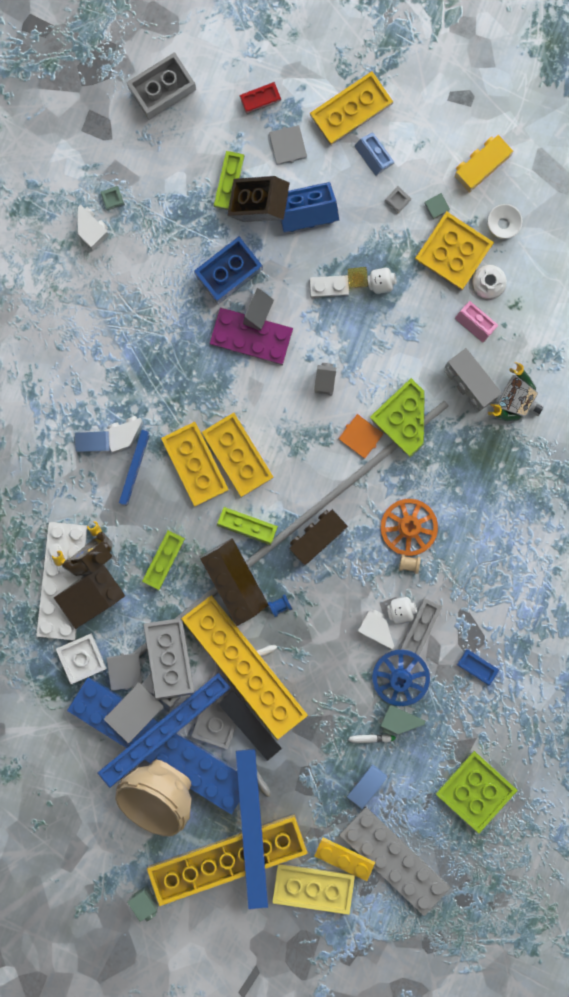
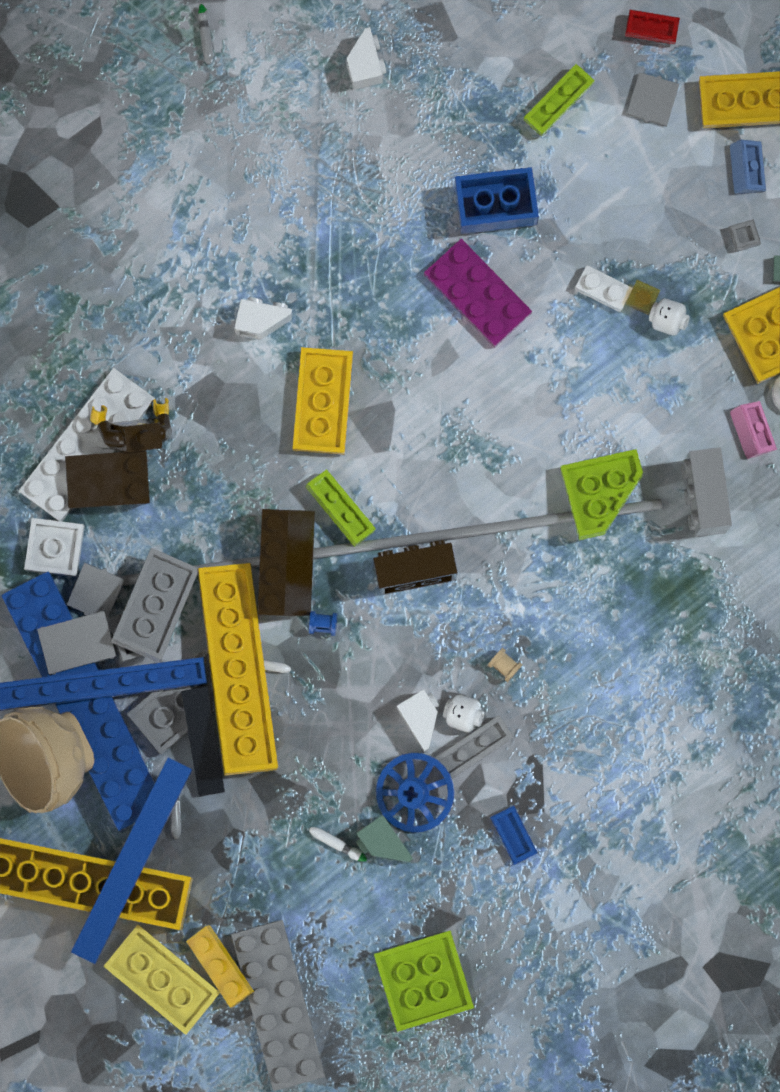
camera: 30 degrees right, 5 degrees down
medium blue slope [75,431,109,452] -> none
sand green tile [100,186,125,211] -> none
blue tile [119,430,150,506] -> none
lime plate [142,530,185,590] -> none
yellow plate [202,412,274,498] -> none
dark brown brick [227,176,290,222] -> none
dark grey slope [243,288,274,331] -> none
blue slope [281,182,340,232] -> none
light grey slope [314,363,337,395] -> none
orange piece [338,414,384,459] -> none
medium blue slope [347,764,388,809] -> none
orange wheel [381,499,438,556] -> none
torso [488,362,544,422] -> none

